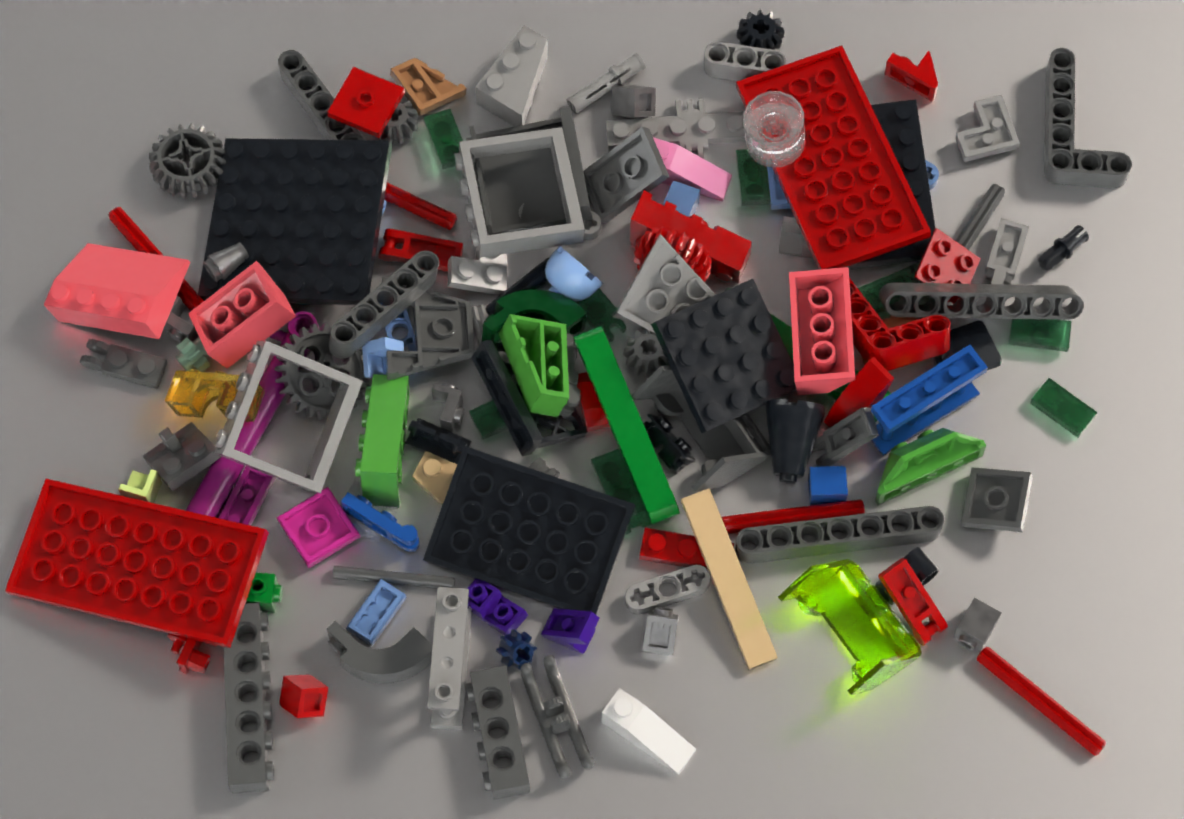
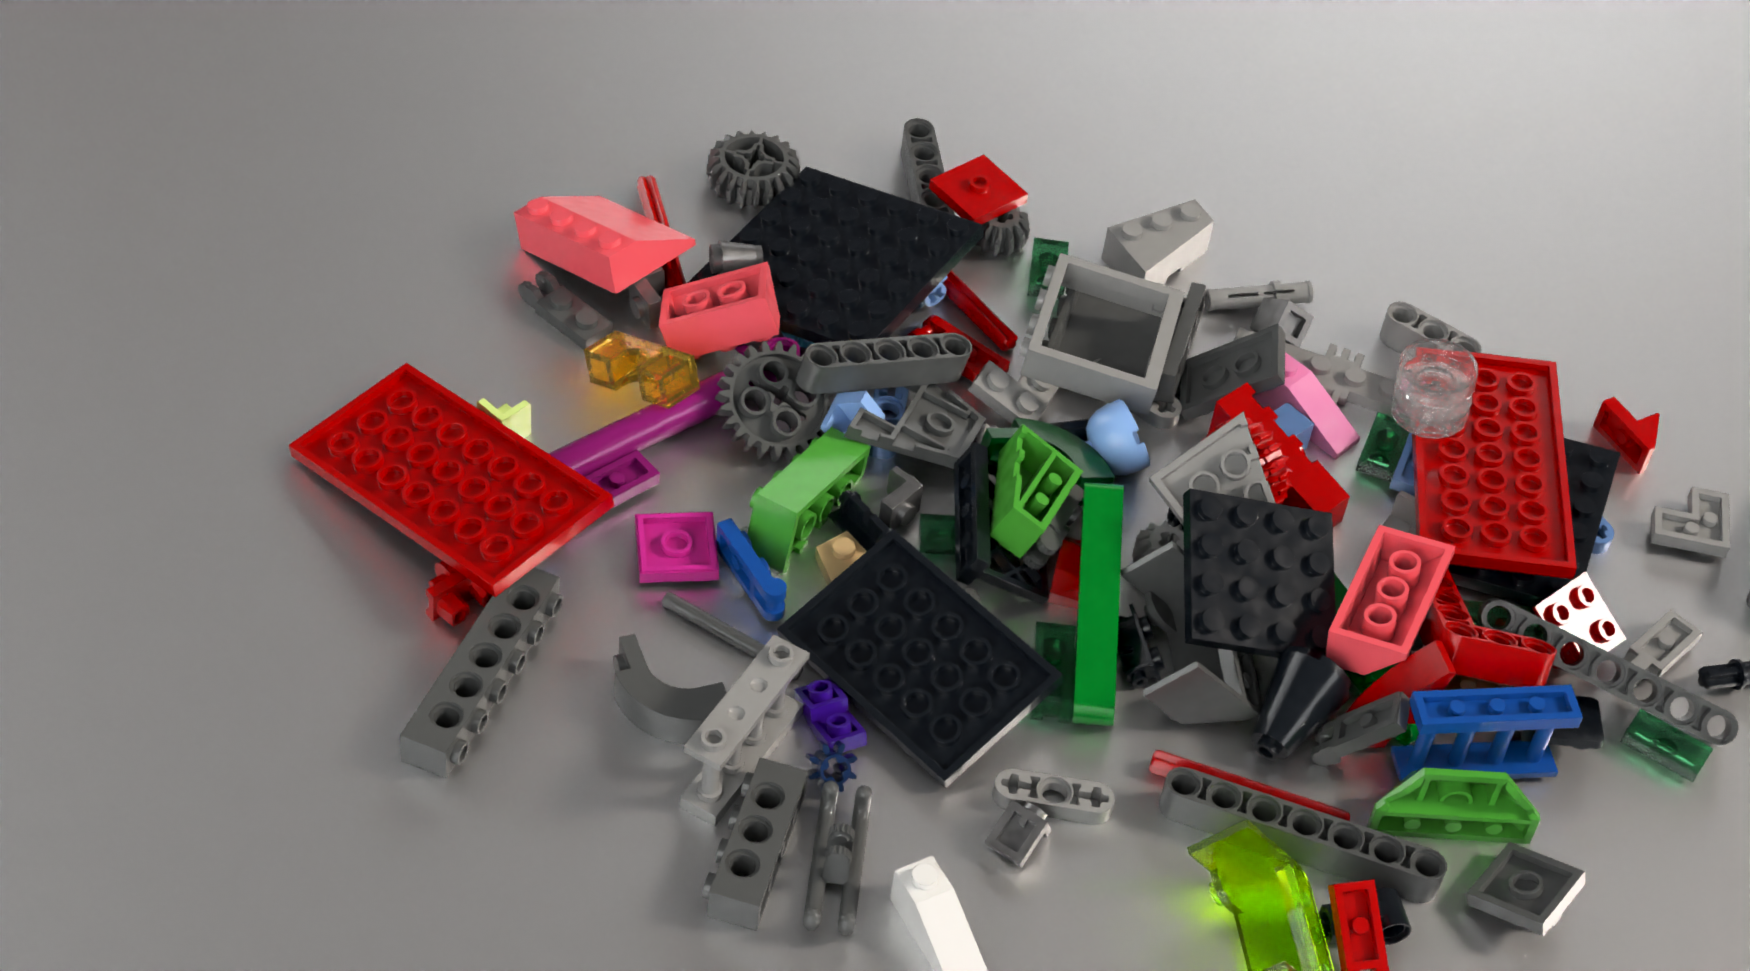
camera: 20 degrees right, 20 degrees down
dark grey hinge [143,422,221,491] -> none
sand green gear [175,337,210,374] -> none
light grey window [214,340,363,493] -> none
green brick [245,572,283,613] -> none
red panel [279,674,329,718] -> none
medium blue plate [346,579,407,646] -> none
medium nougat wing [390,58,467,116] -> none
dark purple slope [540,608,600,654] -> none
clear green plate [577,288,626,342] -> none
red plate [639,527,734,570] -> none
tan tile [681,488,778,670] -> none
black gear [736,9,785,50] -> none
blue panel [808,466,848,505] -> none
dark grey axle [956,184,1005,250] -> none
clear green plate [1030,378,1097,438] -> none

